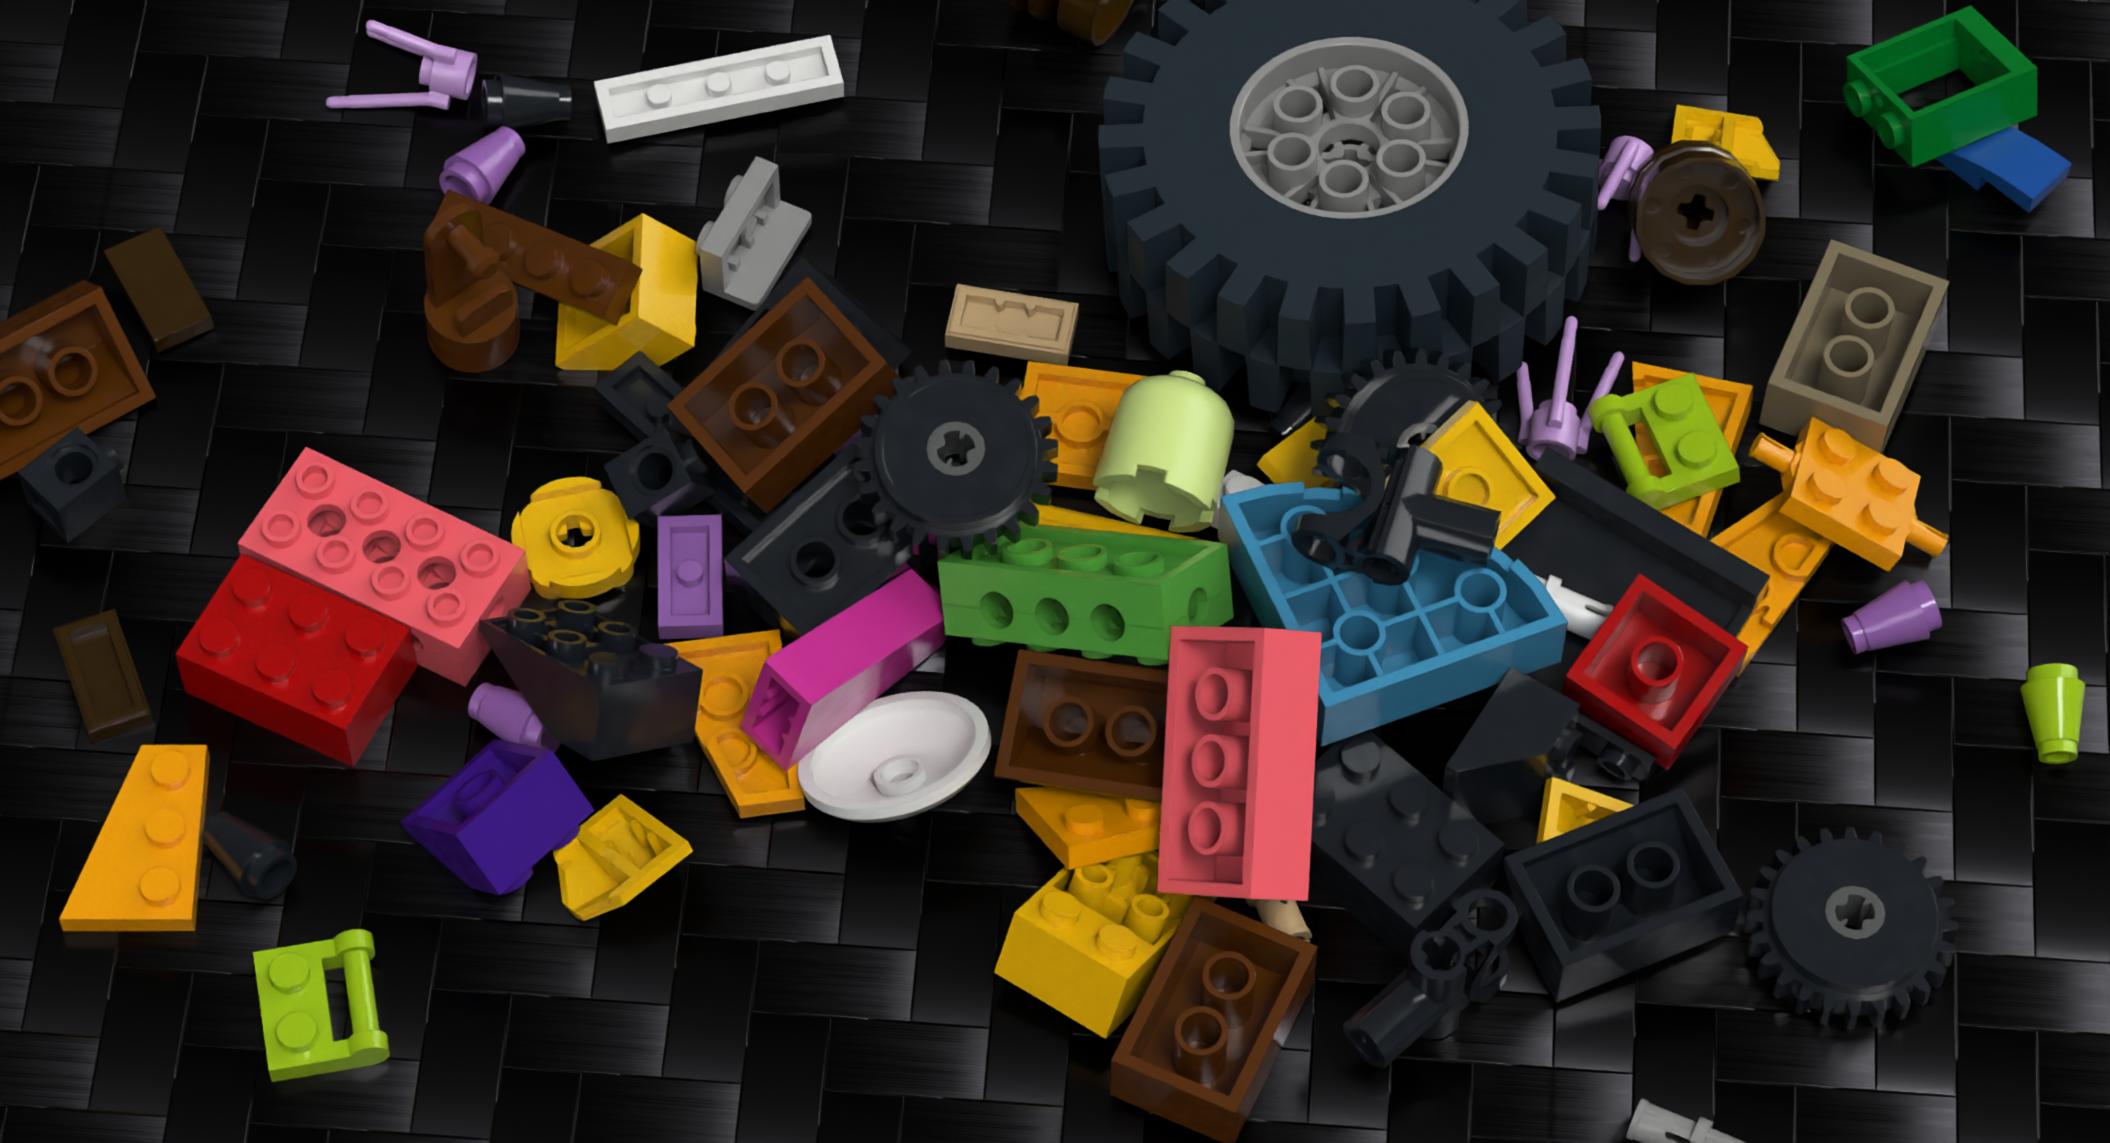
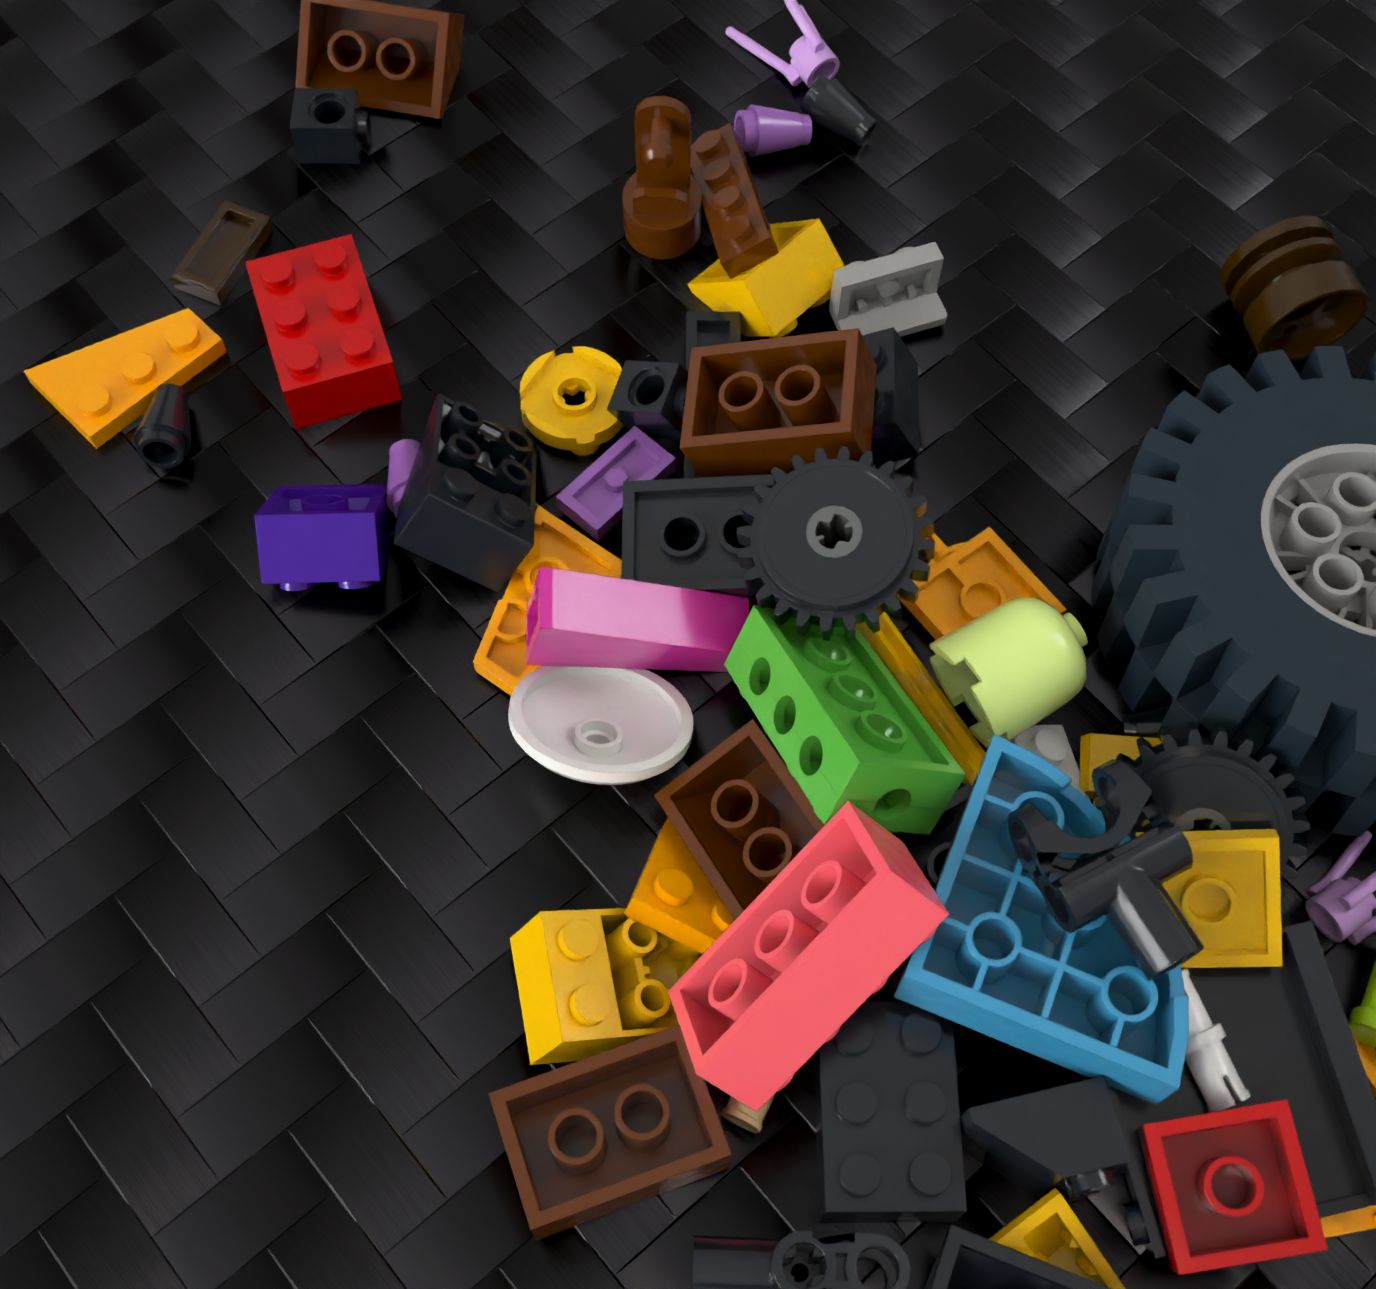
camera: 45 degrees right, 5 degrees up
dark brown tile [104,226,214,353] -> none
coral brick [238,447,531,687] -> none
lime plate [253,929,390,1082] -> none
yellow slope [553,794,693,921] -> none
white plate [594,35,844,144] -> none
tan plate [945,284,1079,366] -> none

